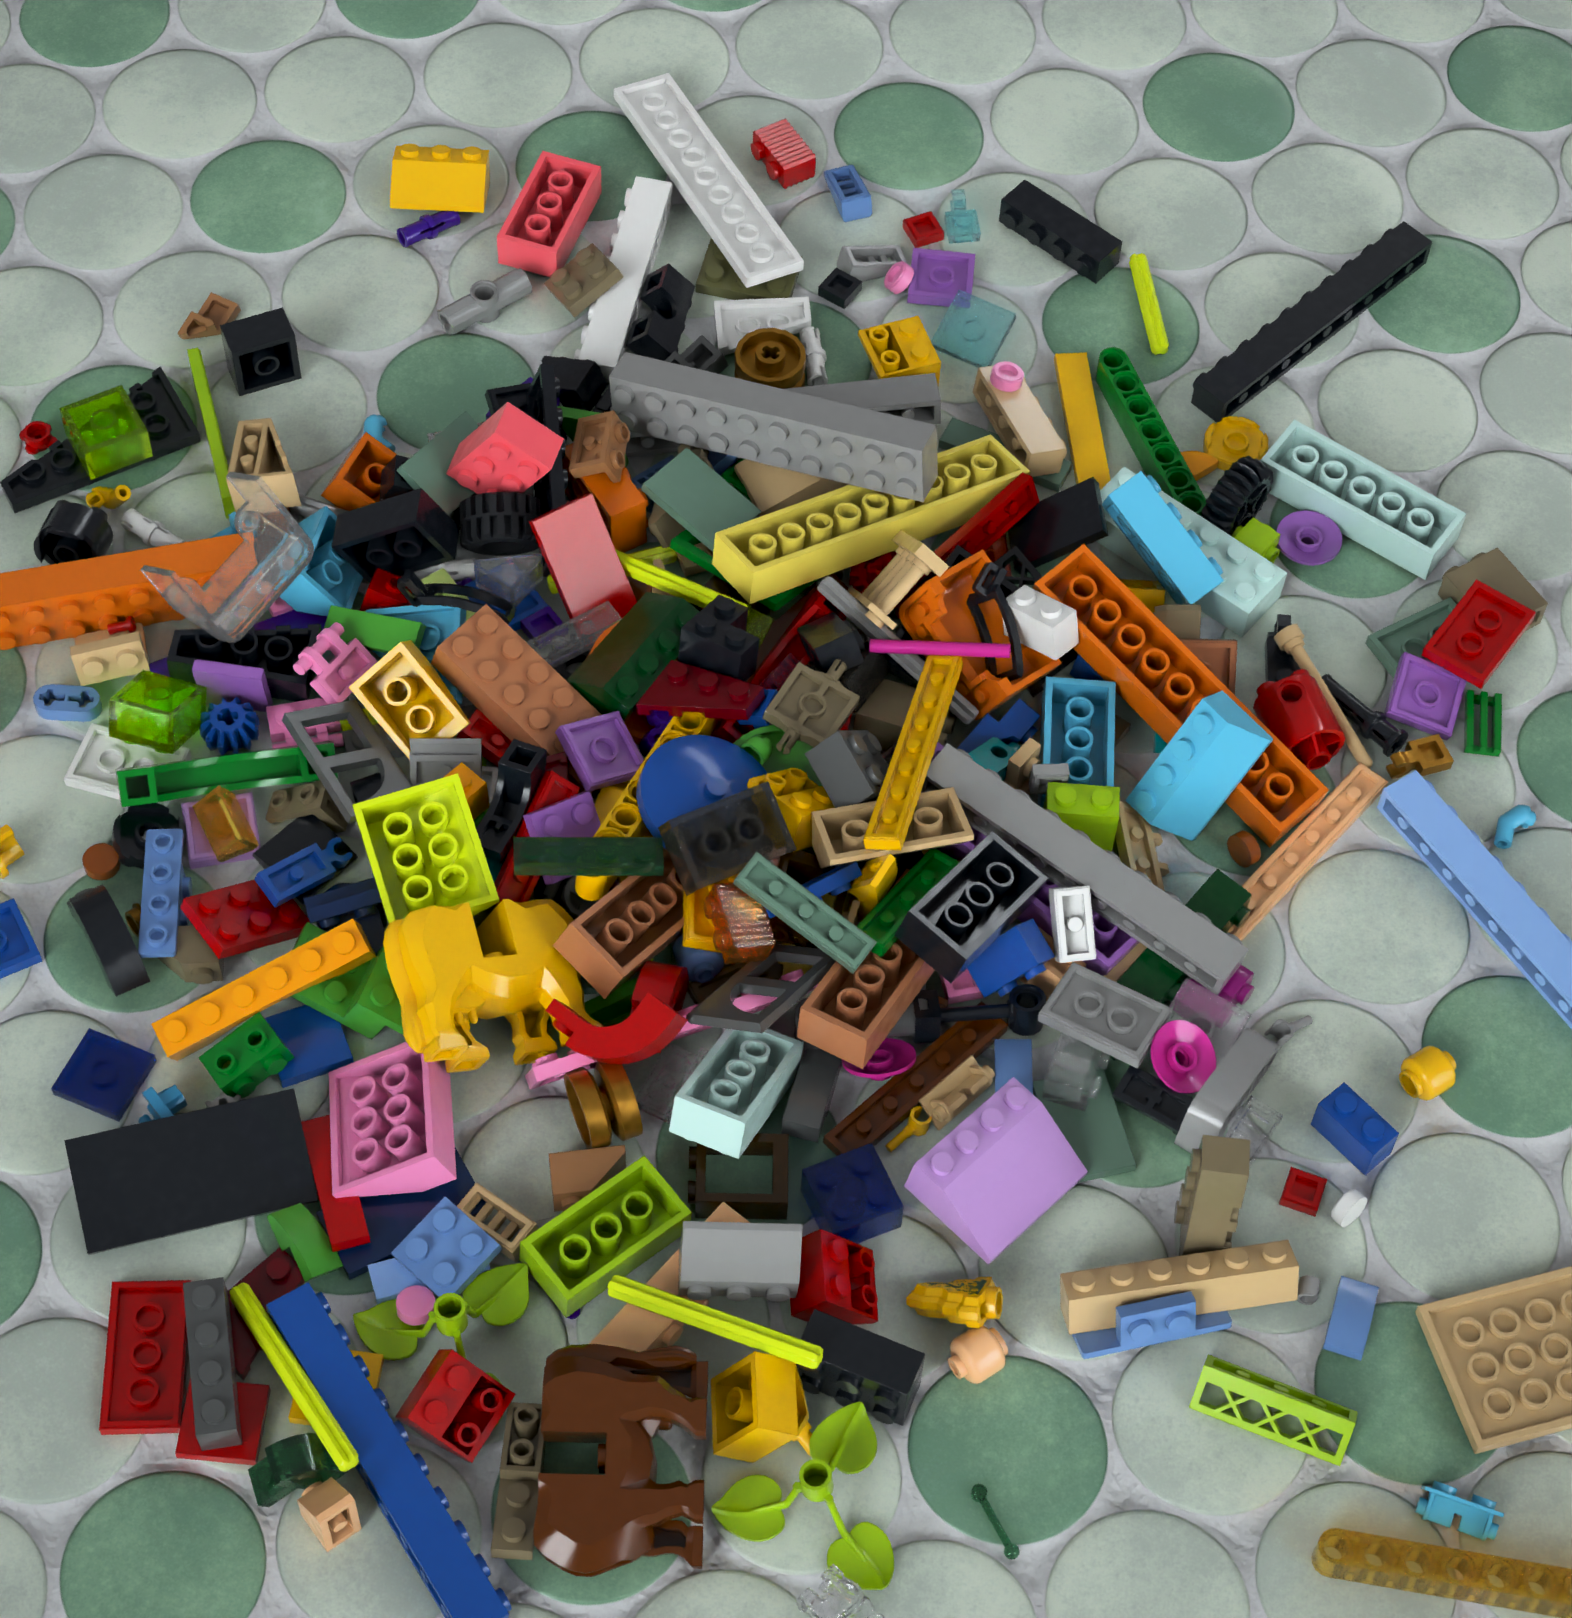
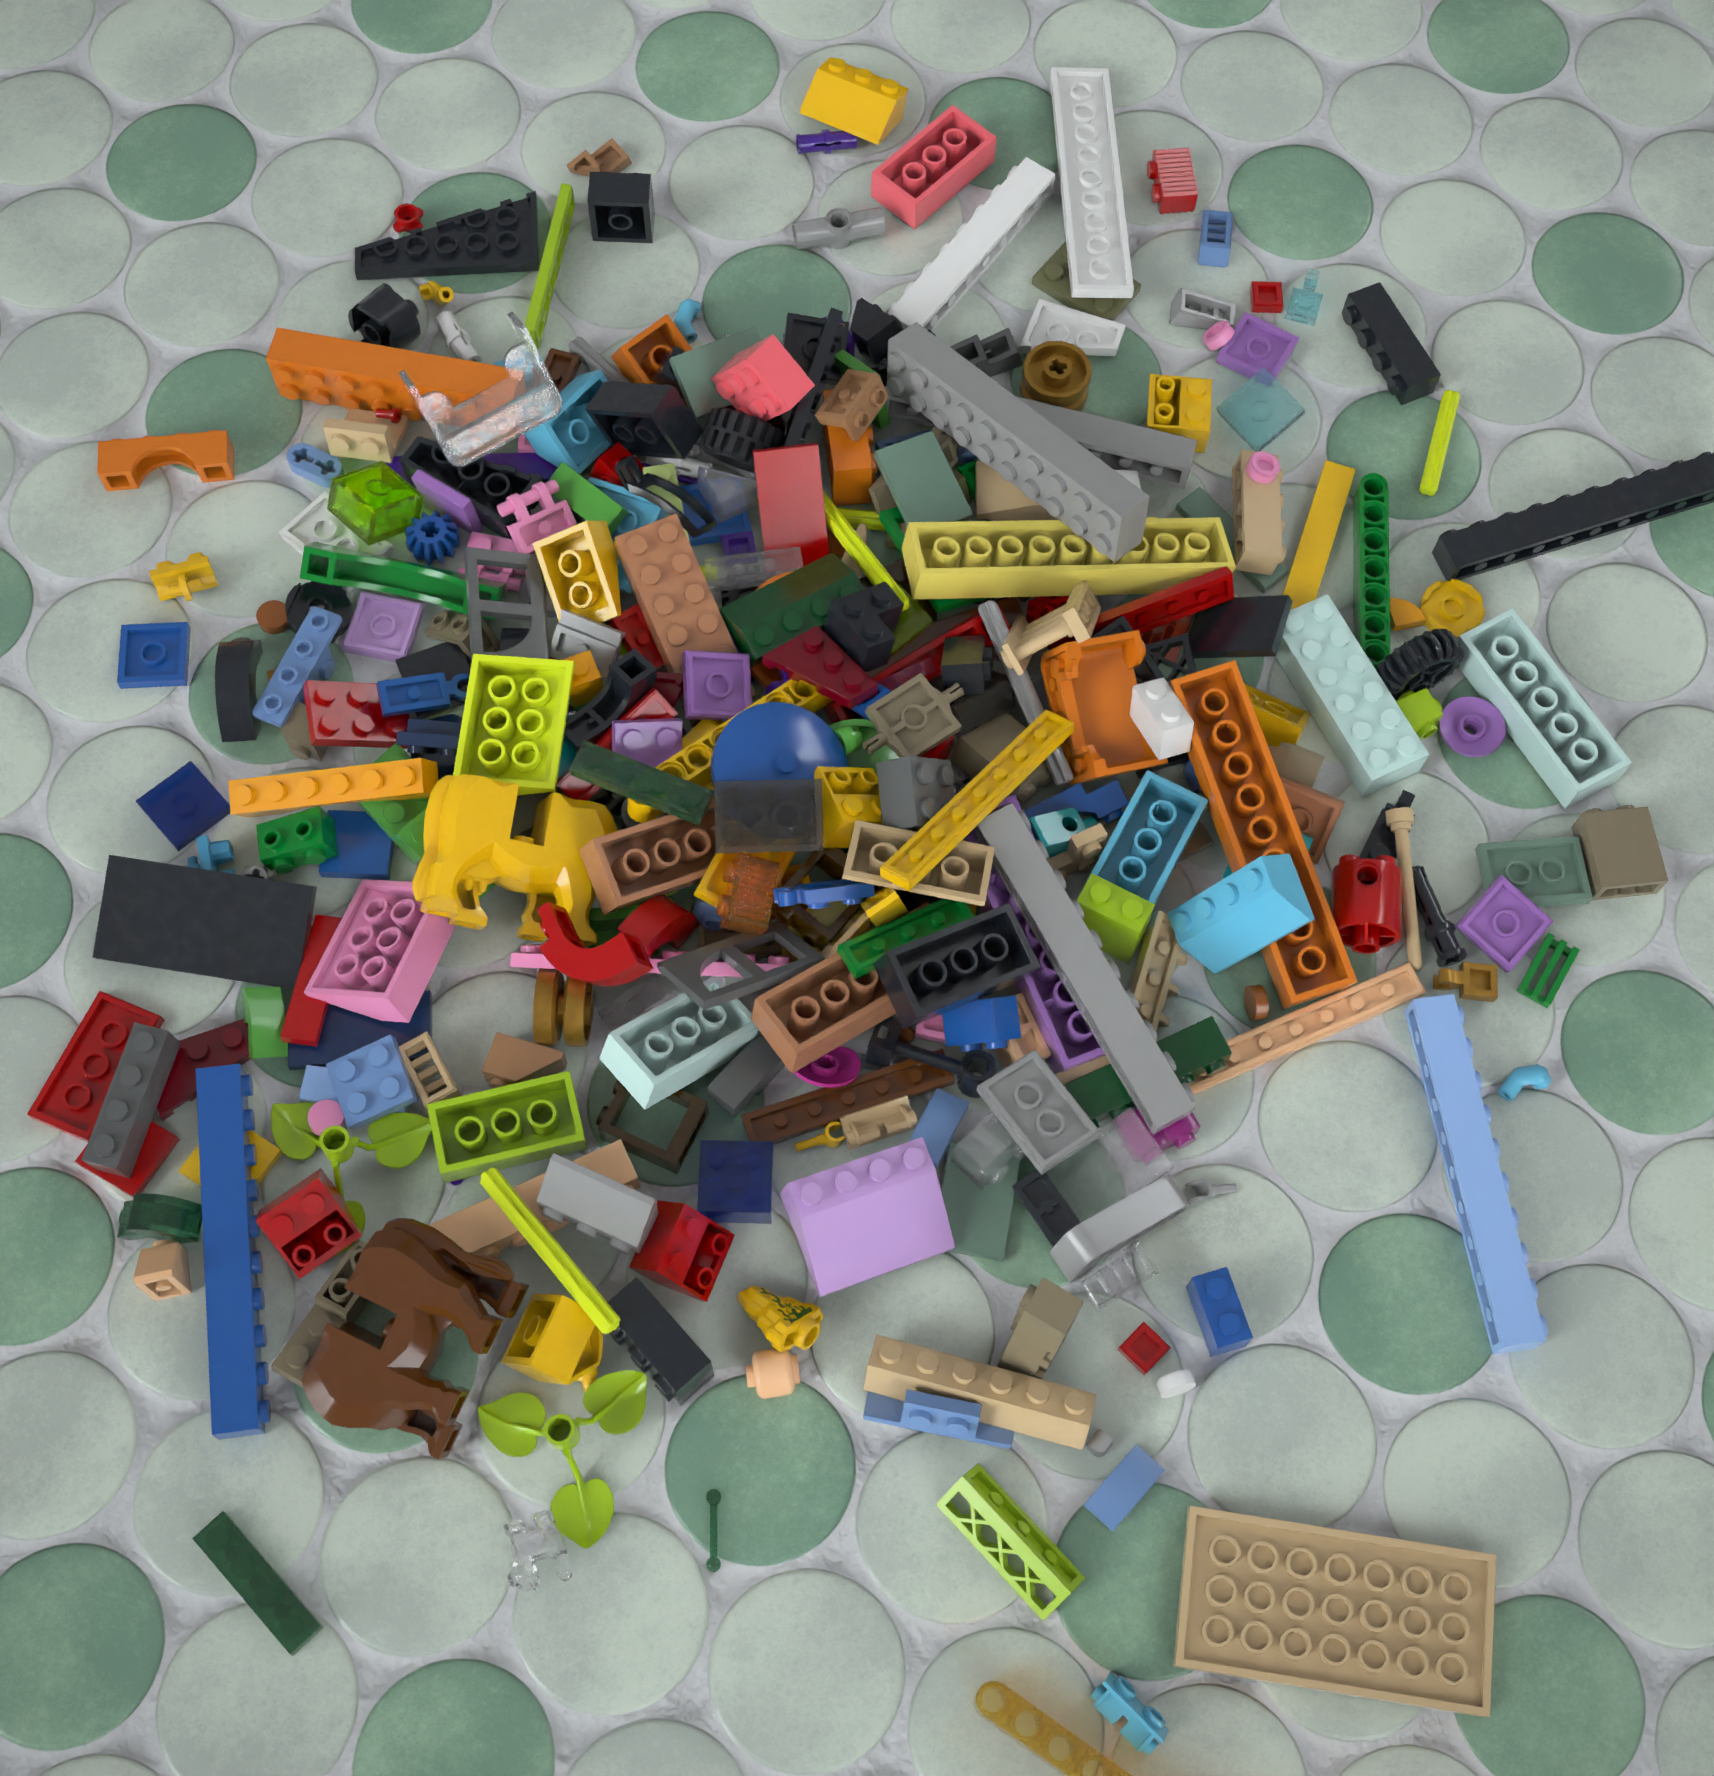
camera: 25 degrees right, 10 degrees up
clear neon green brick [59,385,153,480] -> none
clear yellow slope [192,785,259,862] -> none
tan wedge [226,418,302,513] -> none
neon yellow axle [229,1282,359,1472] -> none
dark tan plate [544,243,624,318] -> none
black arch [626,263,695,361] -> none
sand green tile [733,852,877,974] -> none
white pin [799,326,828,386] -> none
black plate [818,268,862,309] -> none
dark pink bar [869,639,1011,658] -> none
black sword [966,562,1024,682] -> none
light grey tile [1029,763,1069,794] -> none
white slope [1049,885,1096,963] -> none
medium azure slope [1102,471,1224,605] -> none
dark pink dish [1150,1020,1216,1094] -> none
yellow head [1399,1045,1456,1101] -> none
red plate [1421,579,1536,689] -> none

